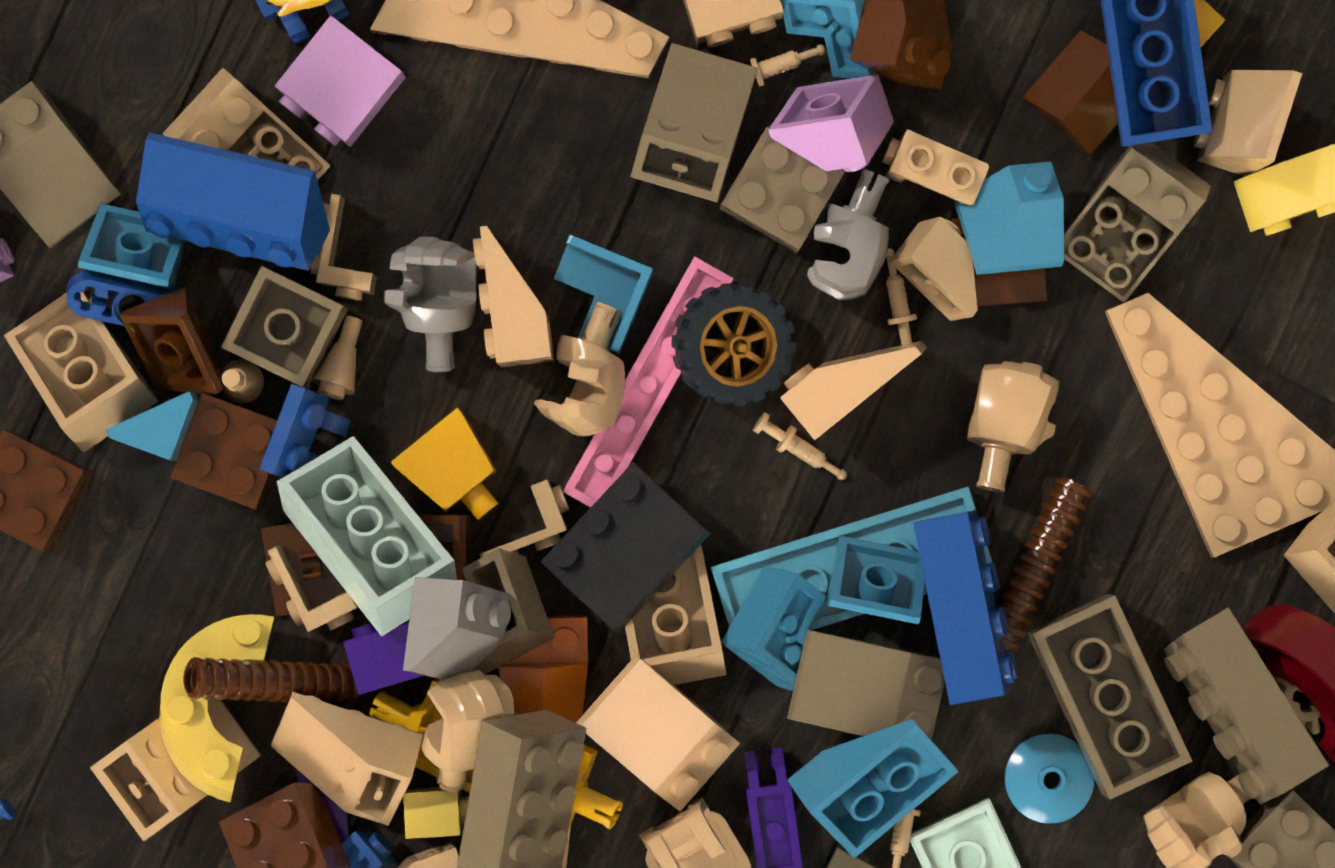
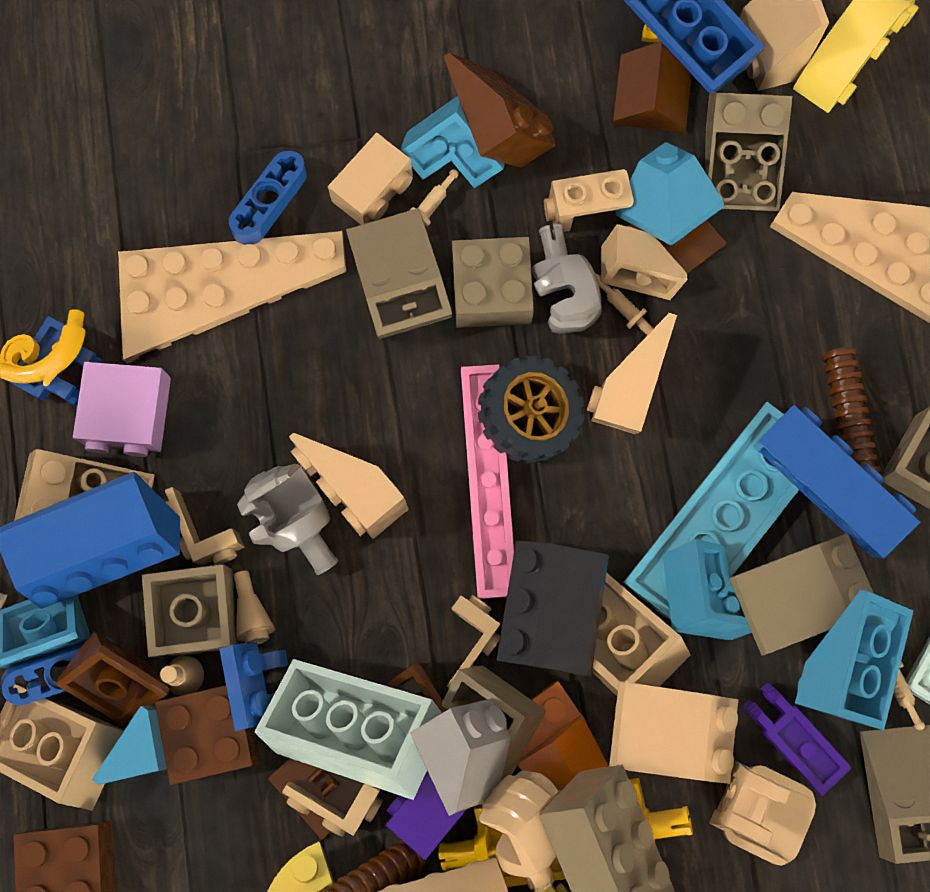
camera: 30 degrees left, 10 degrees down
yellow torso [391,408,499,520] -> none
tan piece [534,302,625,436] -> none
dark azure panel [553,235,653,355] -> none
tan piece [753,412,847,480] -> none
lavender slope [768,74,894,172] -> none
dark azure slope [825,535,925,624] -> none
tan piece [967,361,1059,493] -> none

